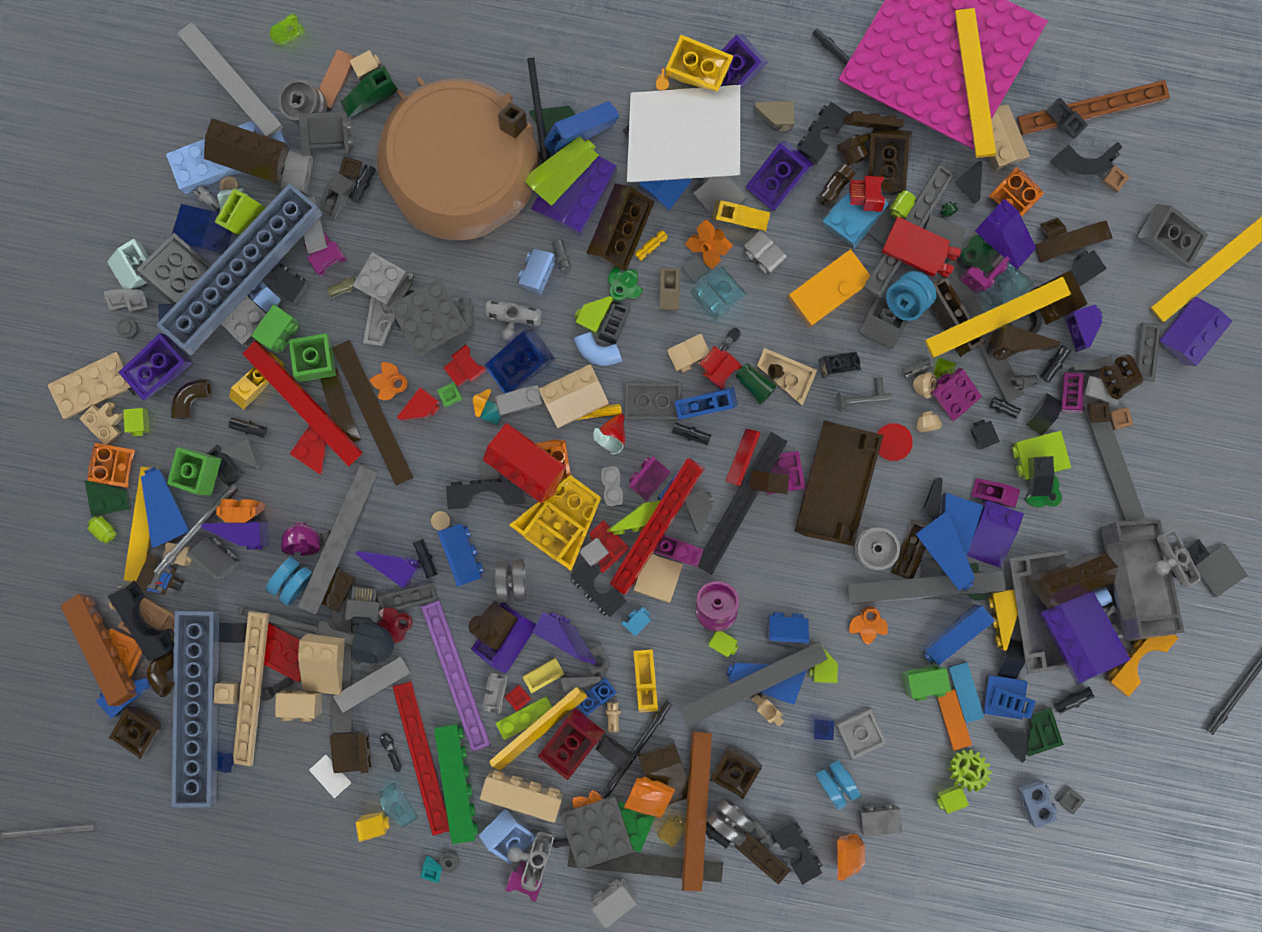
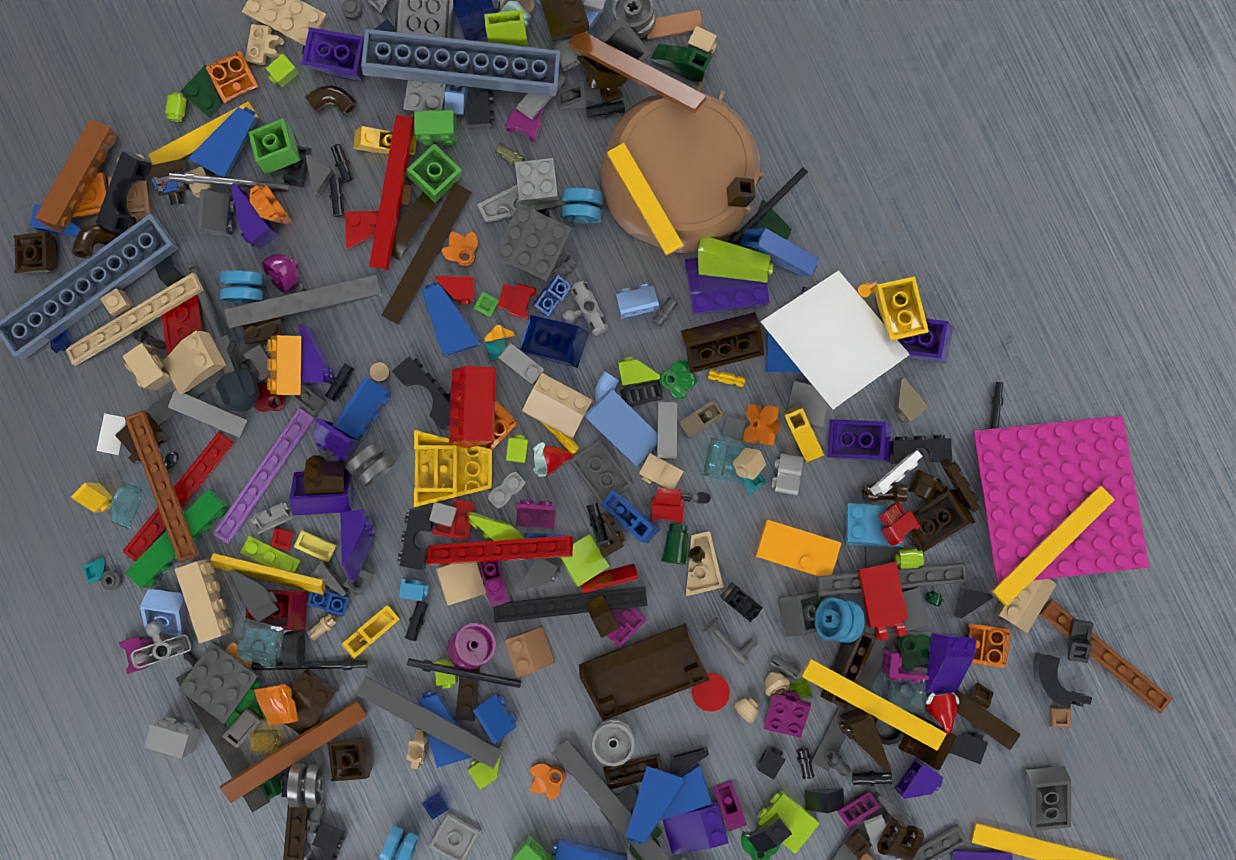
camera: 50 degrees right, 0 degrees up
none -> dark orange tile [124,410,199,563]
none -> tile [222,706,263,748]
none -> dark grey slope [230,570,279,622]
none -> clear light blue slope [237,618,284,667]
none -> dark green plate [260,775,283,801]
none -> light orange brick [267,335,301,395]
none -> dark purple slope [313,418,361,462]
none -> black pin [329,177,345,218]
none -> reddish brown tile [401,184,413,208]
none -> black pin [405,601,429,641]
none -> black bar [407,658,521,688]
none -> blue slope [421,283,481,357]
none -> dark brown plate [455,666,481,721]
none -> medium nougat slope [505,626,555,677]
none -> lime brick [506,434,529,463]
none -> blue slope [532,275,572,317]
none -> lime tile [559,534,610,587]
none -> dark azure wheel [560,188,604,223]
none -> tile [568,32,706,113]
none -> dark brown slope [577,55,627,91]
none -> medium blue tile [584,388,658,467]
none -> dark brown bracket [600,512,625,558]
none -> yellow tile [607,143,683,256]
none -> light grey tile [657,402,677,459]
none -> tan brick [732,448,766,480]
none -> teal slope [743,473,767,495]
none -> white plate [870,451,922,495]
none -> red hat [925,692,959,734]

